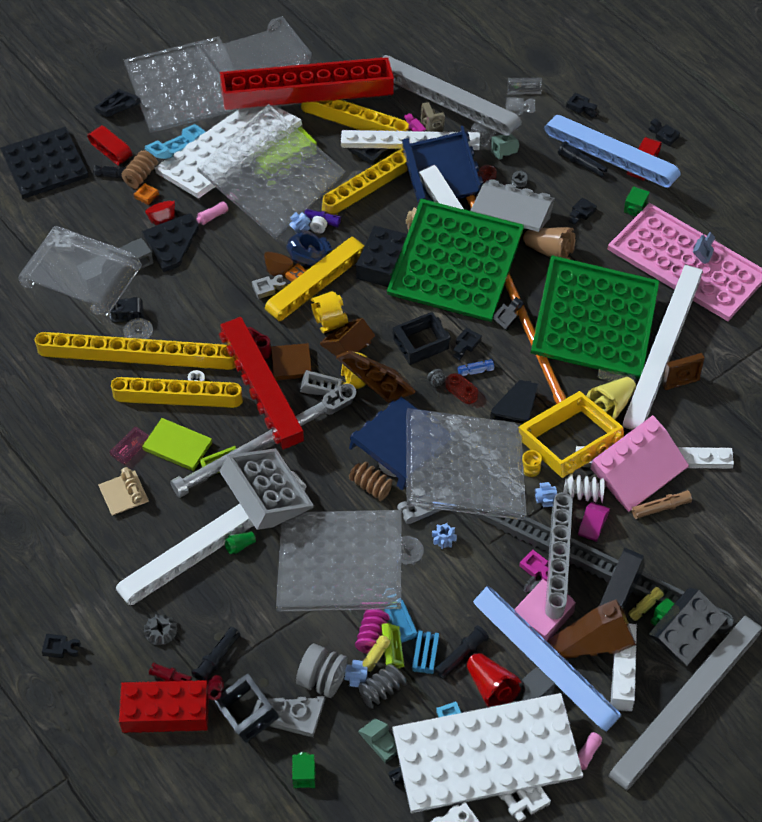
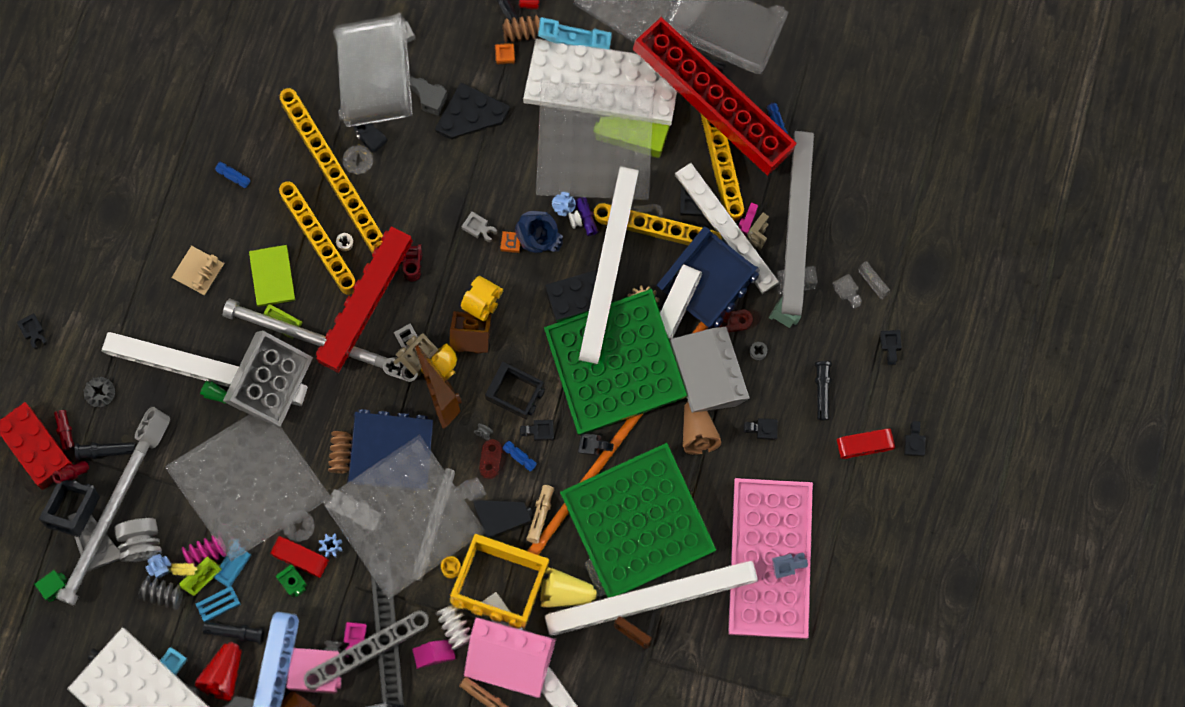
camera: 50 degrees right, 20 degrees up
clear pink tile [109,426,149,465] -> none
red piece [145,201,175,225] -> none
bright pink piece [196,202,228,225] -> none
reddish brown piece [264,252,294,277] -> none
yellow beam [265,237,365,321] -> none
reddish brown tile [271,343,311,380] -> none
sand green slope [358,719,398,763] -> none
light blue gear [535,482,557,508] -> none
light blue beam [544,115,681,188] -> none
green brick [624,186,650,217] -> none
none -> flat silver piece [56,407,170,606]
none -> blue axle [215,162,250,188]
none -> red beam [270,536,329,578]
none -> green brick [276,564,308,597]
none -> dark tan bracket [393,333,438,375]
none -> clear plate [454,478,487,501]
none -> tan pin [527,485,554,543]
none -> white beam [579,166,639,364]

